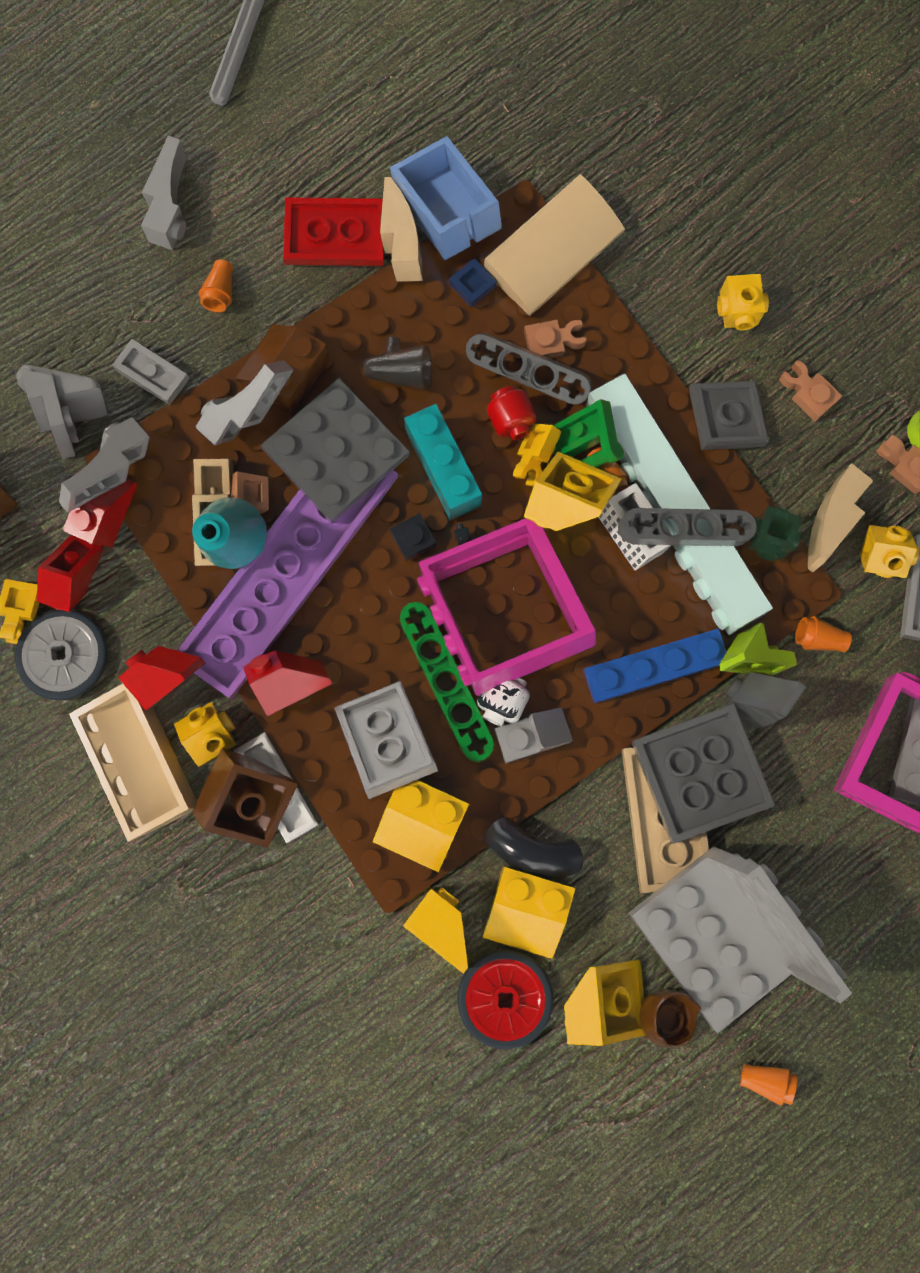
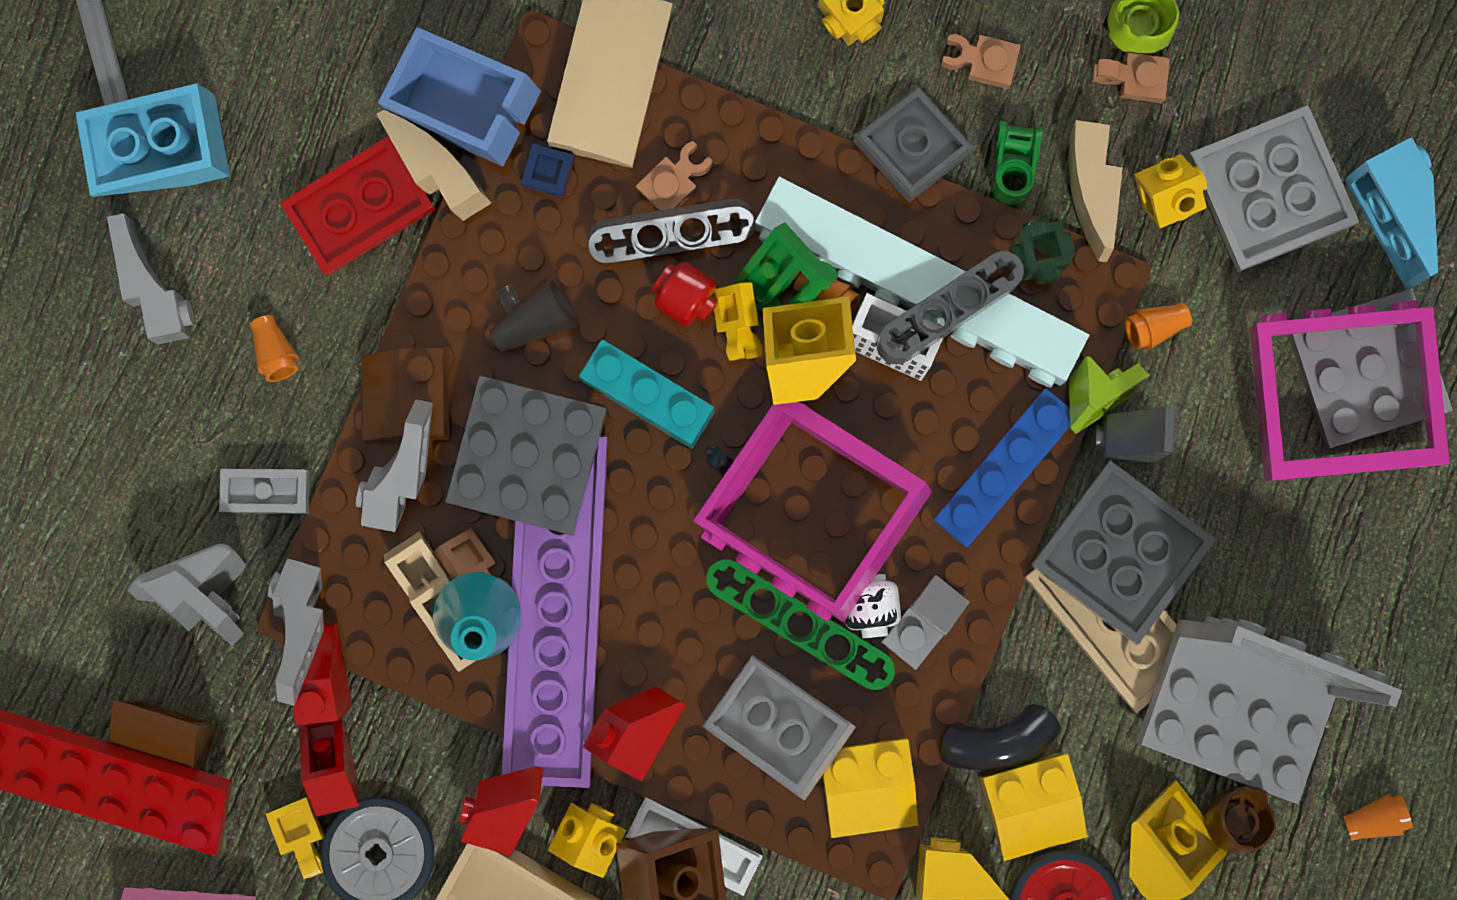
camera: 25 degrees left, 5 degrees up
black plate [389,513,436,562] -> none
none -> medium azure slope [76,83,230,197]
none -> green piece [991,120,1043,207]

